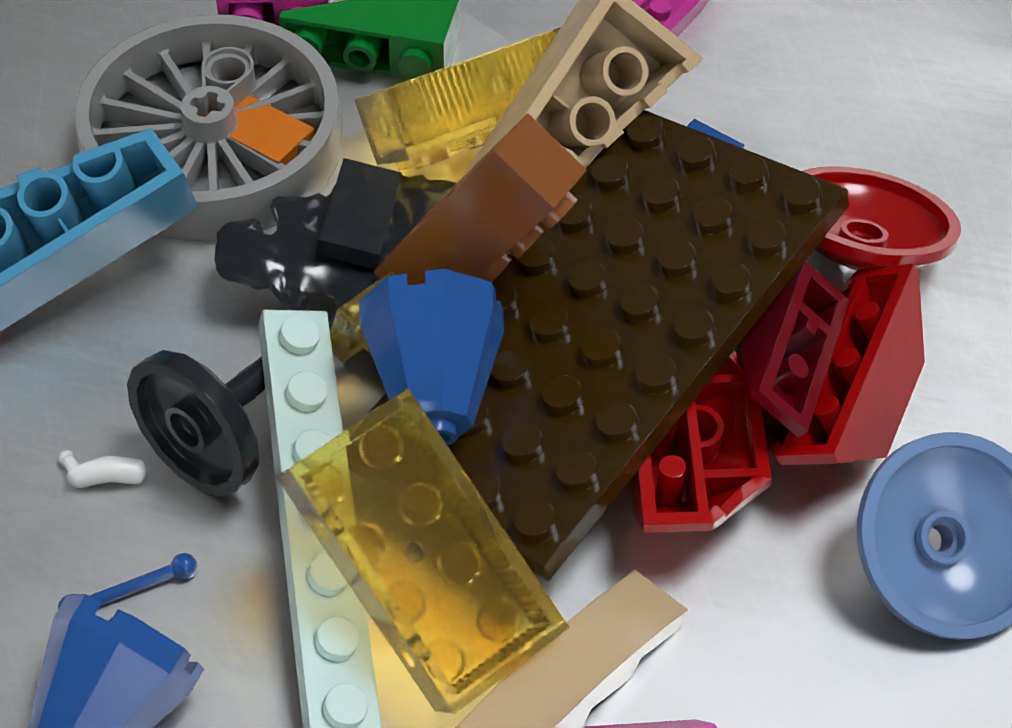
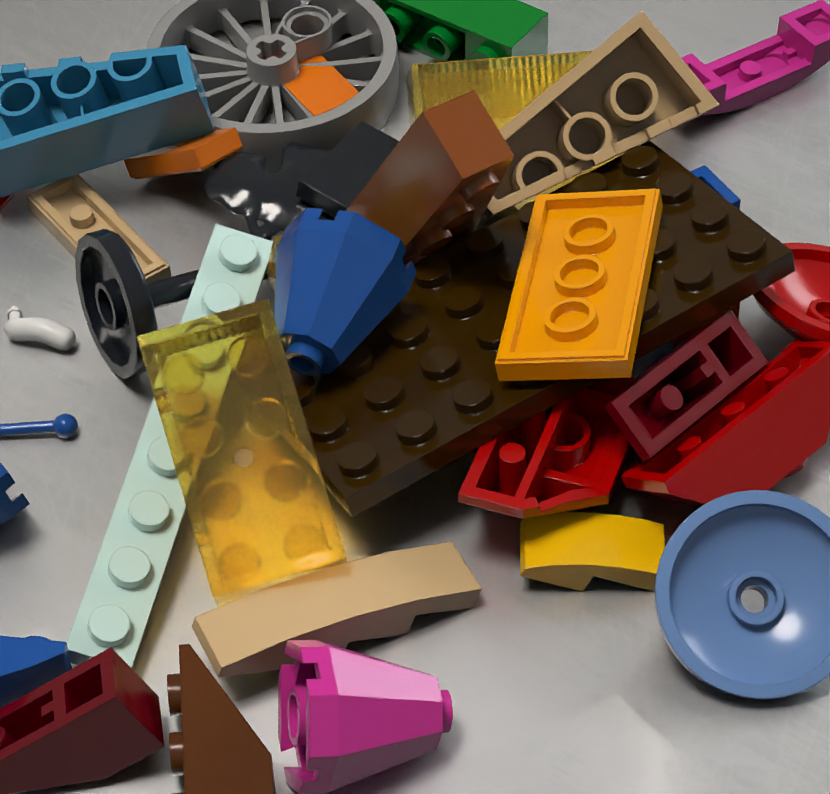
camera: 25 degrees right, 5 degrees down
none -> tan tile [26,174,171,283]
none -> orange tile [124,127,243,180]
none -> light orange tile [495,189,663,381]
none -> yellow slope [520,512,665,592]

